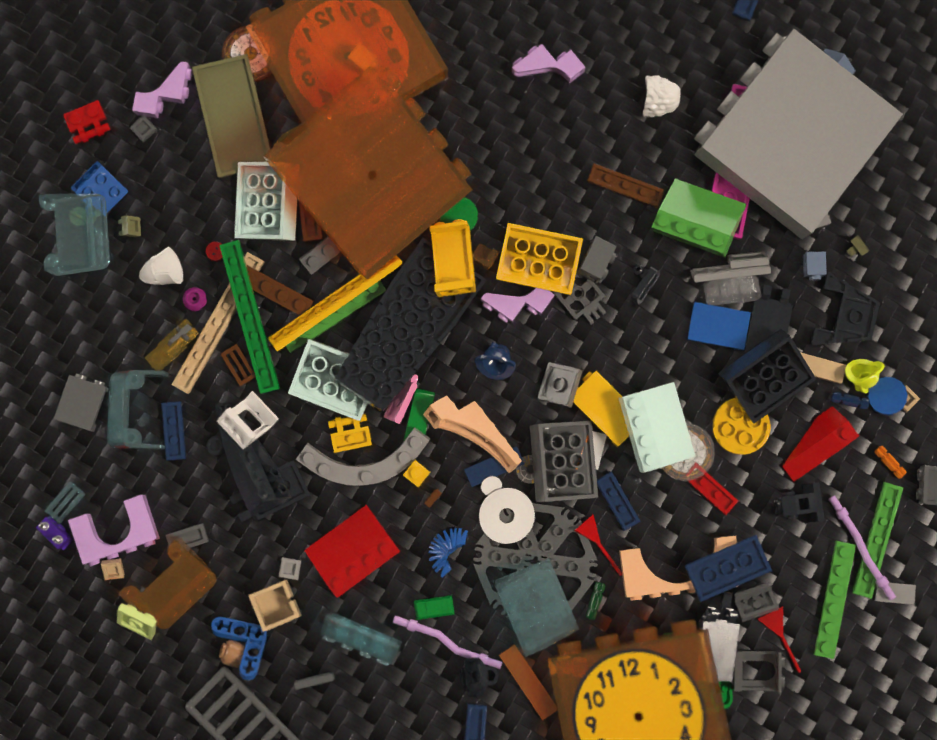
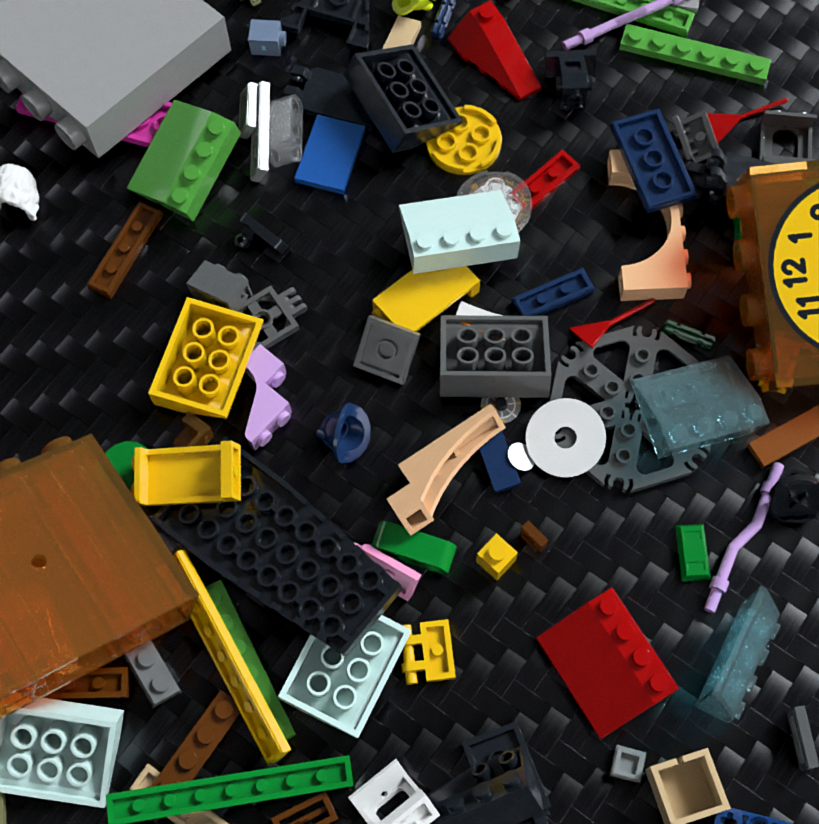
camera: 80 degrees left, 15 degrees down
light grey plate [296,427,430,486] -> none
blue hair [428,528,468,578] -> none

